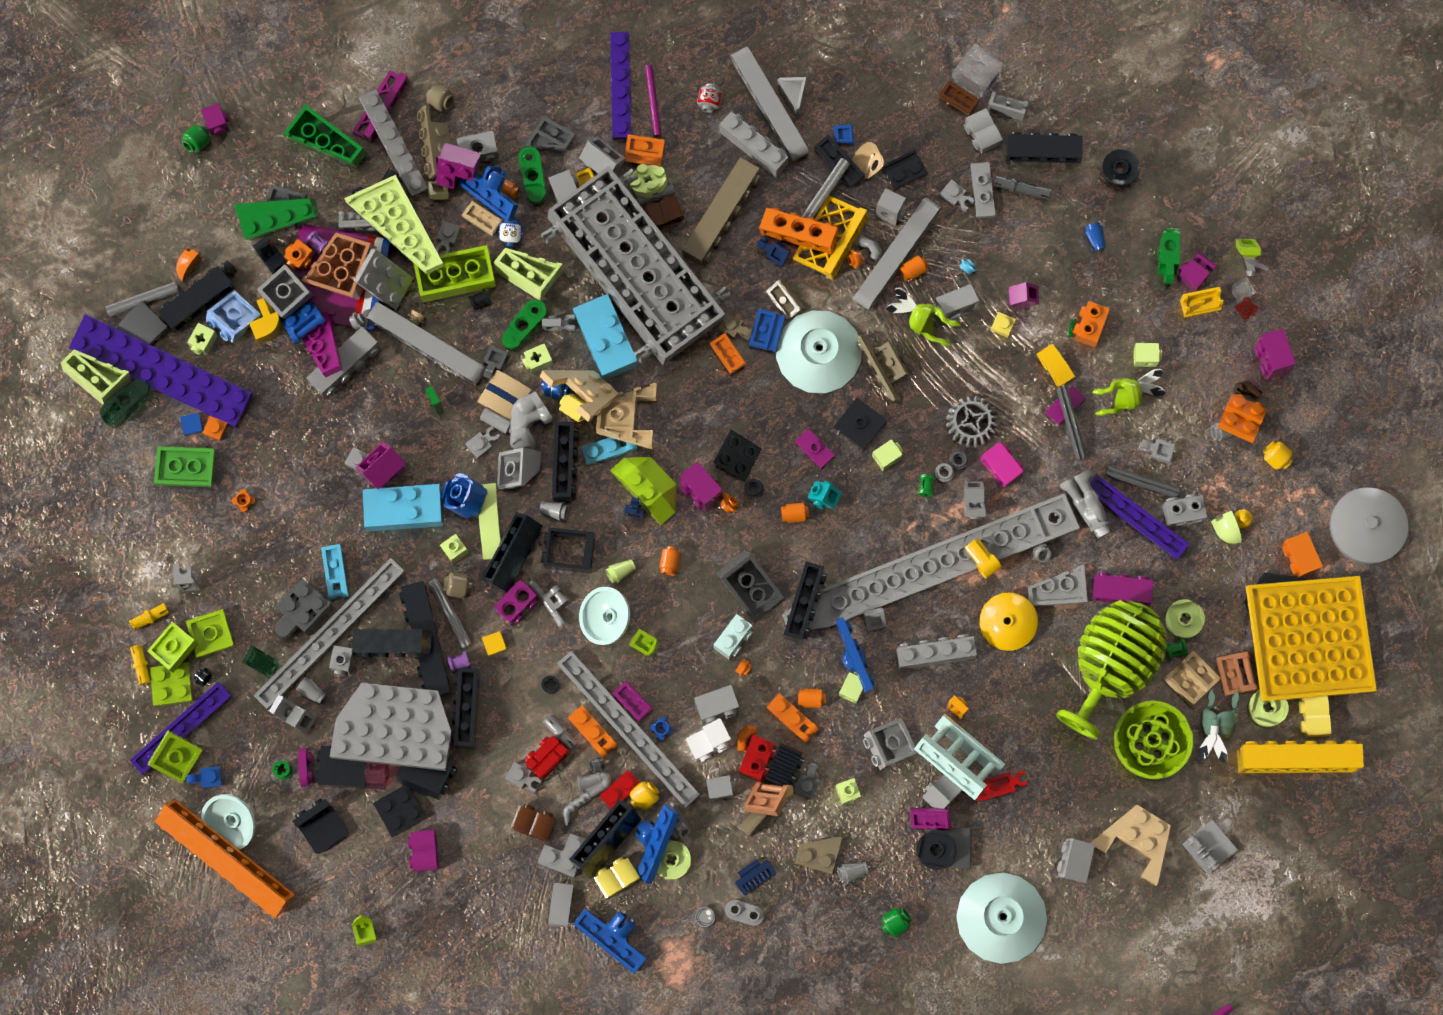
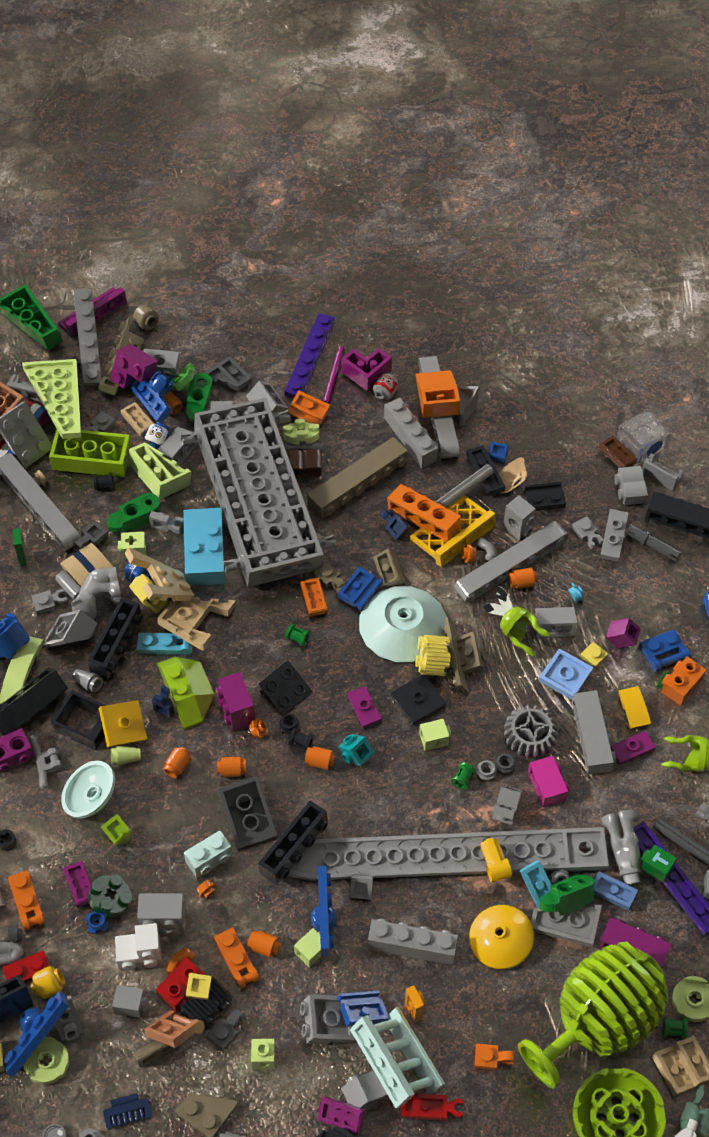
camera: 15 degrees right, 20 degrees down
light grey plate [557,651,700,808] -> none
dark grey axle [1057,386,1087,460] -> none
none -> plate [88,874,132,917]
none -> yellow plate [99,700,147,748]
none -> light grey hinge [158,427,198,466]
none -> bright green wing [170,363,196,392]
none -> light yellow plate [186,973,212,1000]
none -> orange brick [217,756,246,778]
none -> green bush [285,623,310,647]
none -> black bush [288,728,314,751]
none -> plate [337,990,389,1027]
none -> magenta brick [341,348,392,391]
none -> orange slope [415,370,460,418]
none -> light yellow brick [415,635,451,676]
none -> orange plate [475,1044,514,1070]
none -> medium azure plate [519,860,552,908]
none -> light blue plate [538,649,594,700]
none -> green piece [540,875,595,916]
none -> light grey brick [572,690,616,775]
none -> medium blue plate [594,871,638,911]
none -> blue plate [639,629,691,672]
none -> green brick [641,845,677,883]

